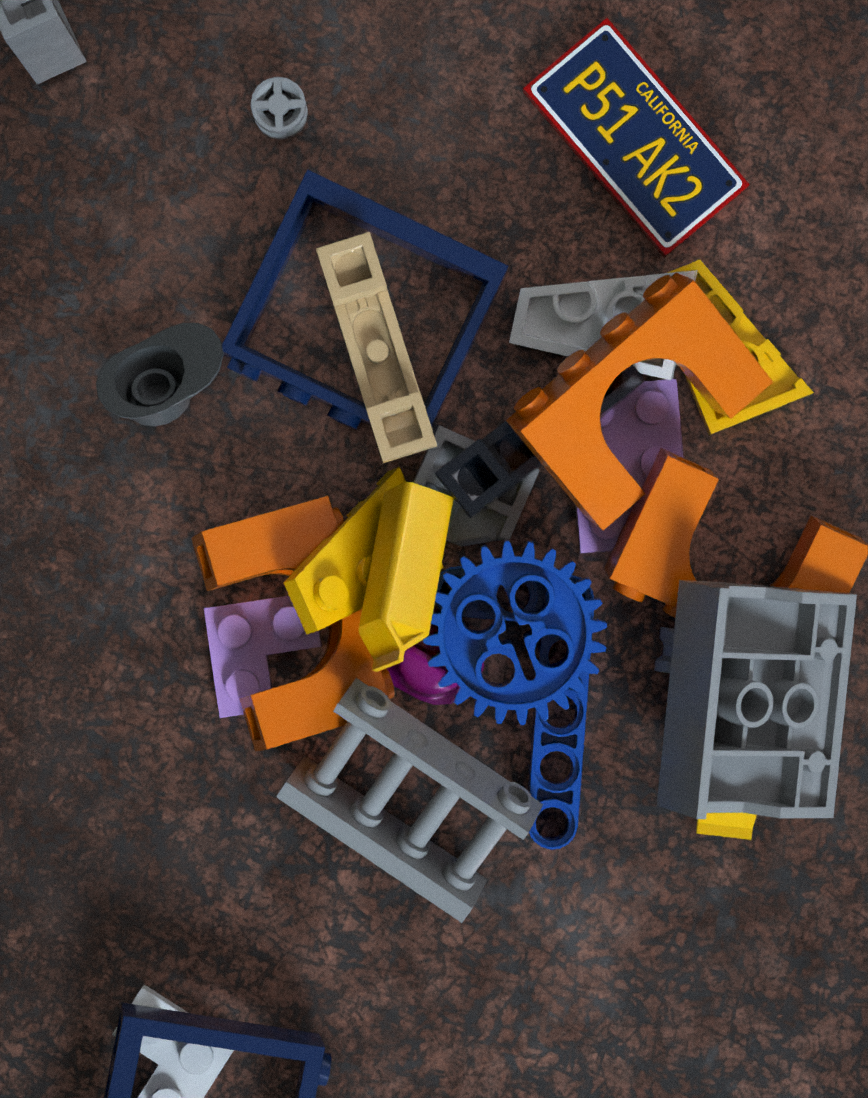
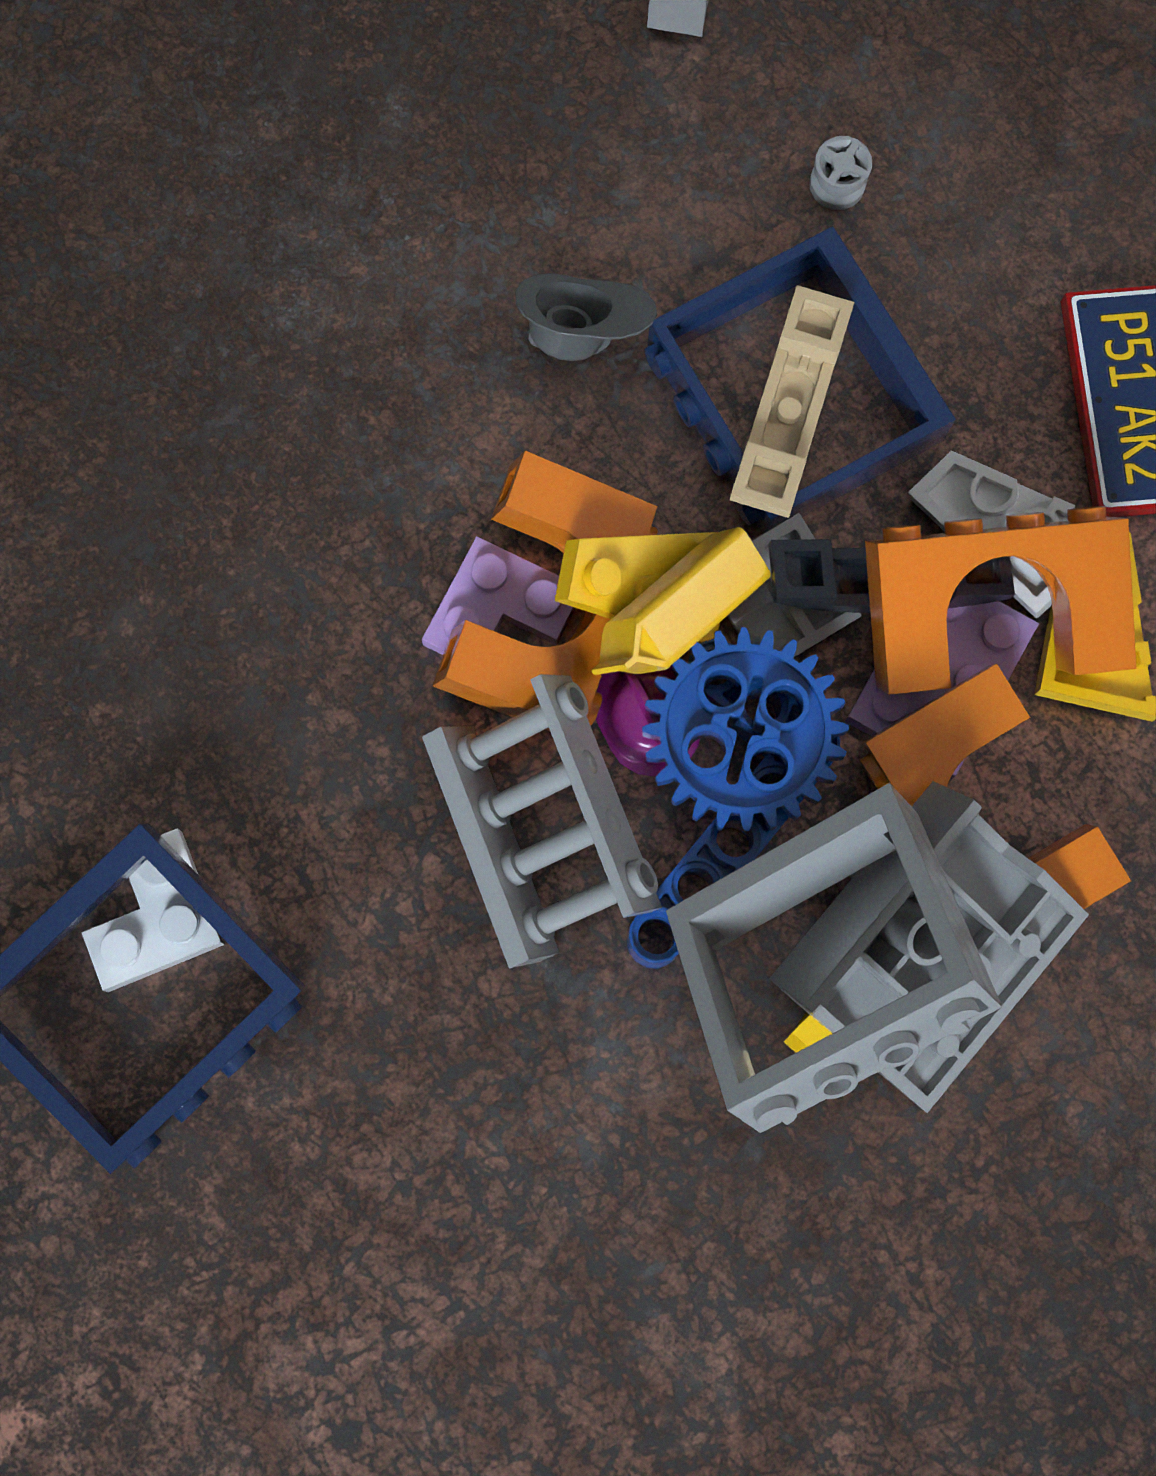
camera: 30 degrees right, 10 degrees down
none -> light grey window [666,783,1002,1133]

